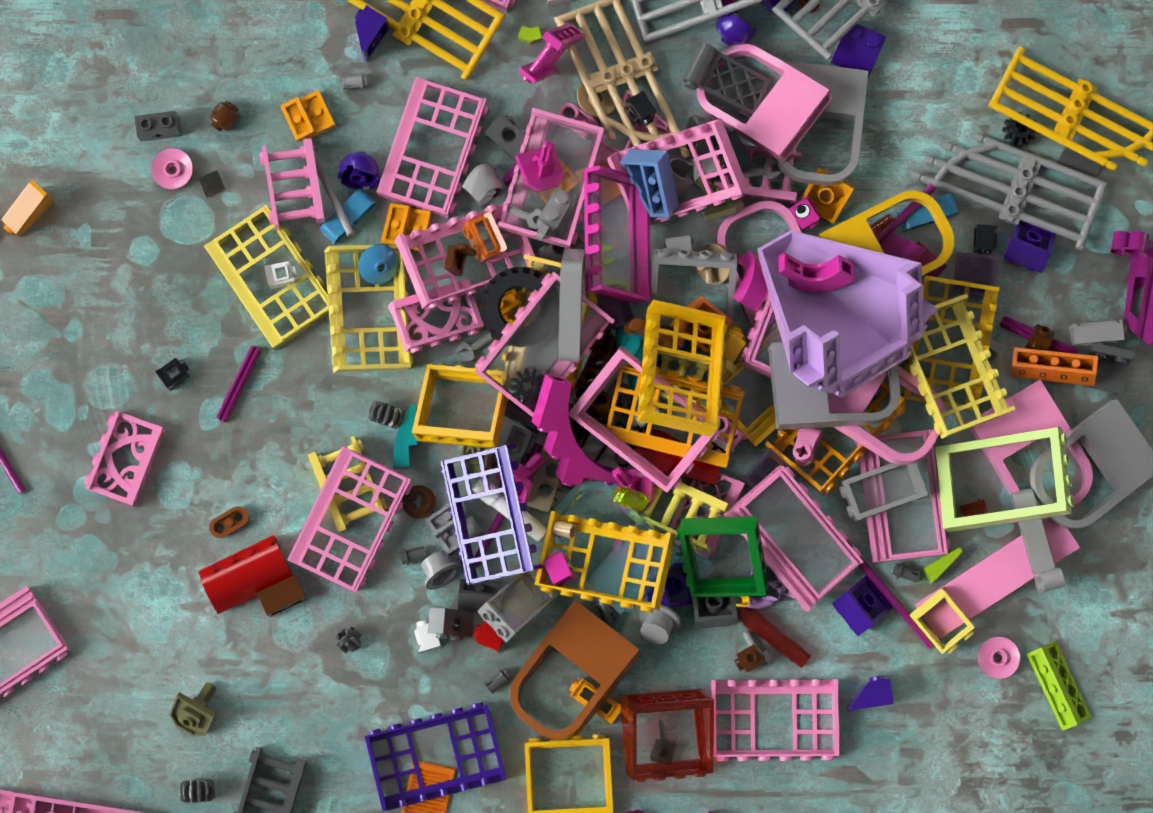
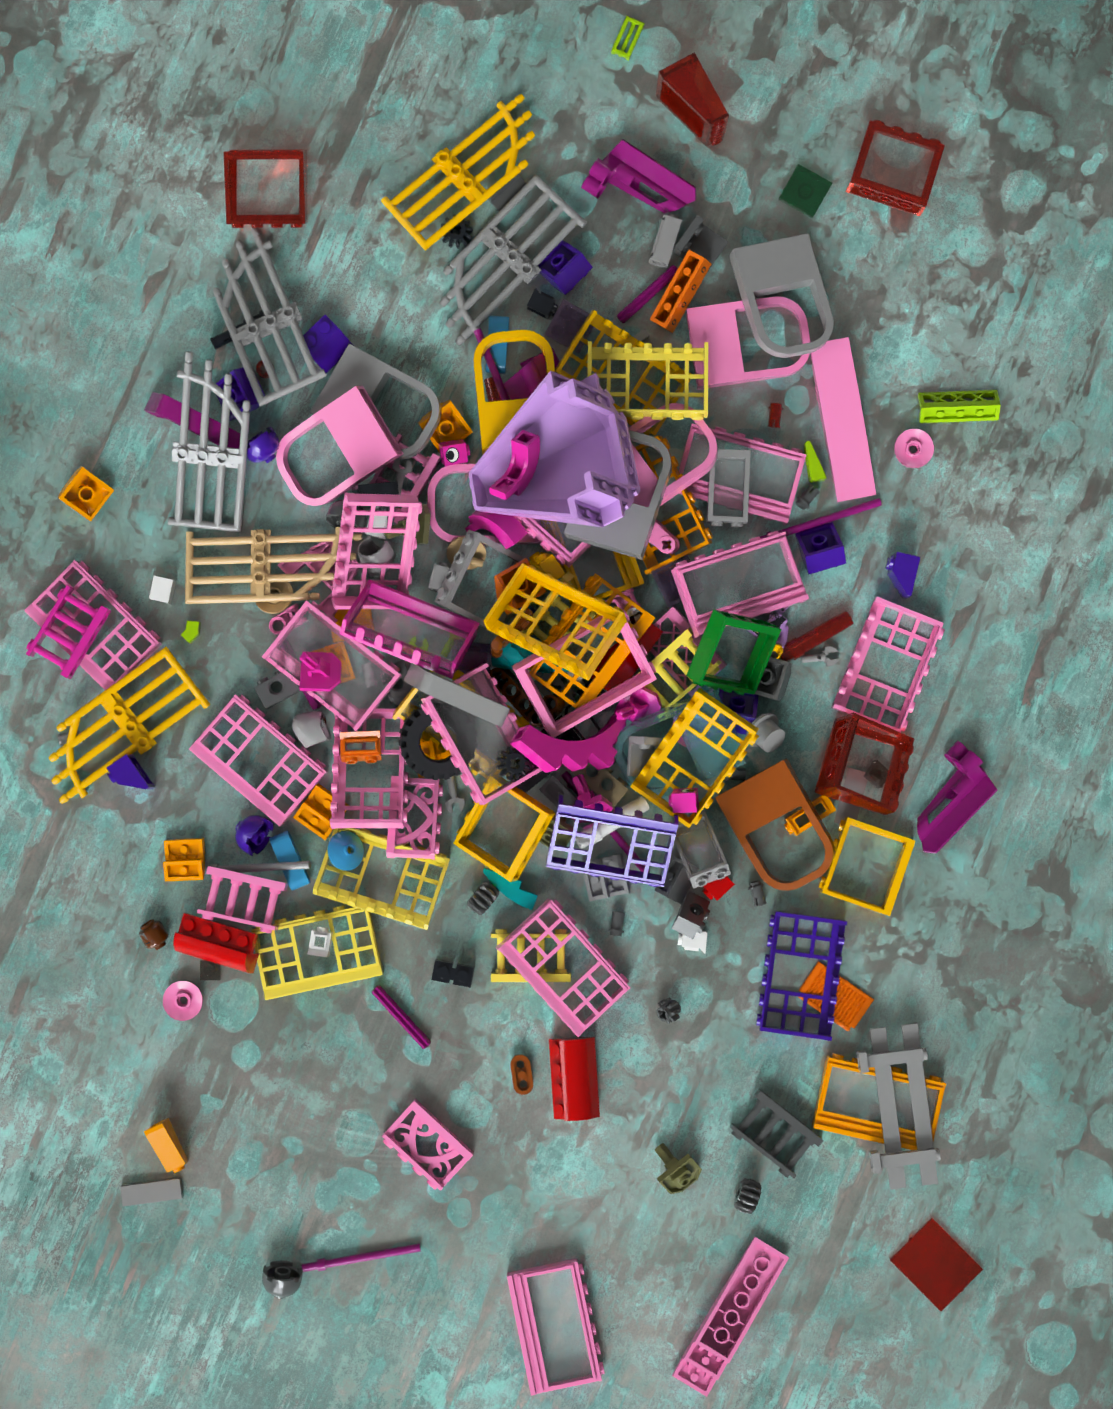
camera: 60 degrees left, 5 degrees up
dark grey brick [134,111,181,142] -> none
black window [155,358,190,391] -> none
reddish brown panel [256,575,307,617] -> none
light grey pin [342,73,368,90] -> none
reddish brown gear [402,485,436,519] -> none
light grey piece [421,551,463,590] -> none
reddish brown bracket [445,243,476,276] -> none
light grey bar [507,205,542,230] -> none
dark pink fence [518,23,586,84] -> none
light grey hinge [535,187,575,241] -> none
tan hinge [552,521,576,539] -> none
clear neon green beam [611,486,649,511] -> none
medium blue wedge [620,149,679,218] -> none
black window [624,91,657,126] -> none
dark grey piece [683,42,771,118] -> none
reddish brown bracket [734,644,764,673] -> none
light yellow window [910,588,975,654] -> none
yellowish green window [935,427,1074,532] -> none
light grey beam [1011,488,1066,593] -> none
reddish brown bracket [1024,324,1055,351] -> none
none -> red brick [173,913,259,973]
none -> black piece [431,959,475,988]
none -> light grey bracket [627,736,675,777]

